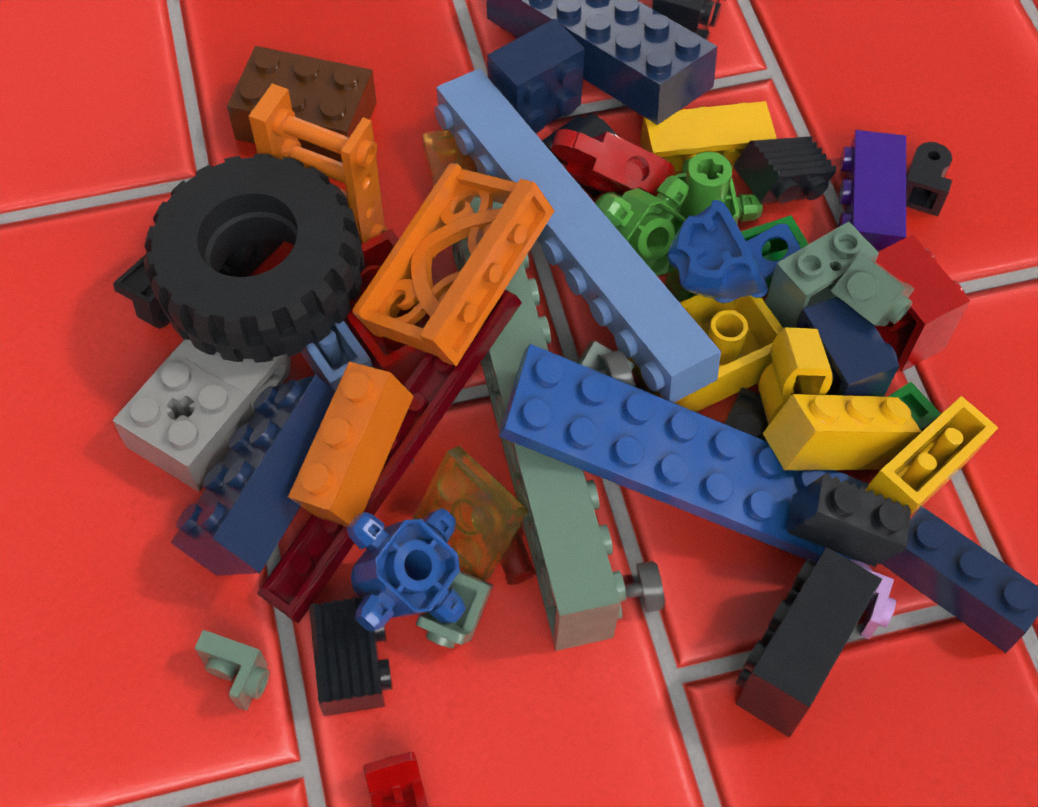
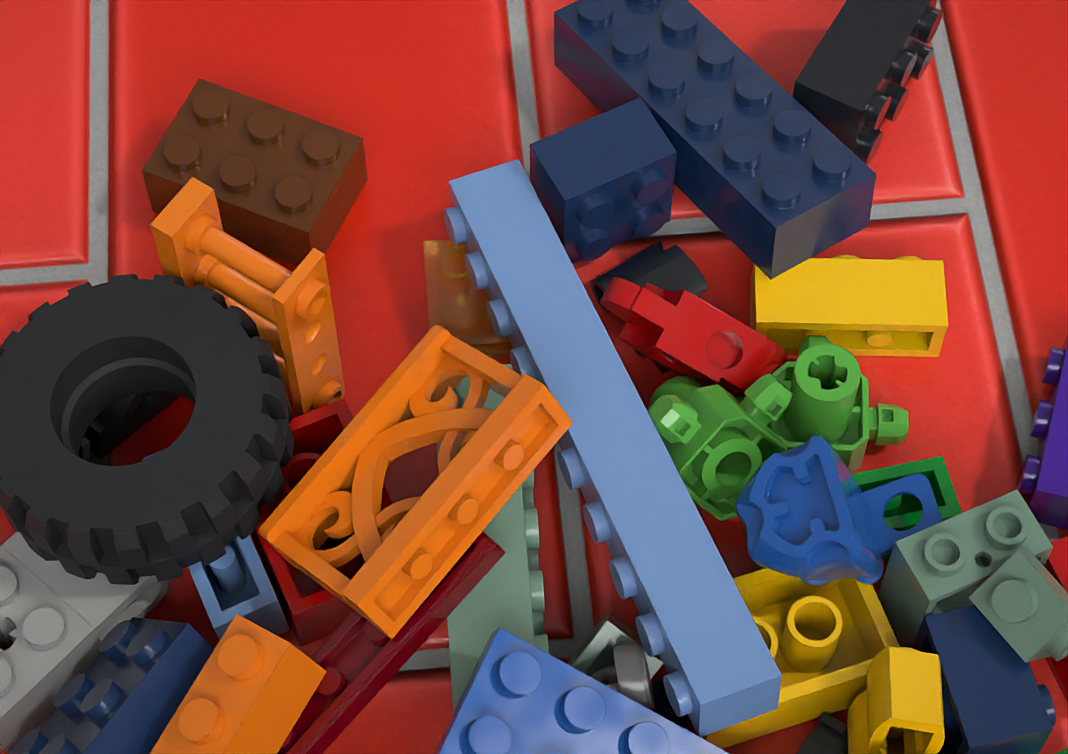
camera: 10 degrees right, 0 degrees up
black brick [733,136,836,205] -> none

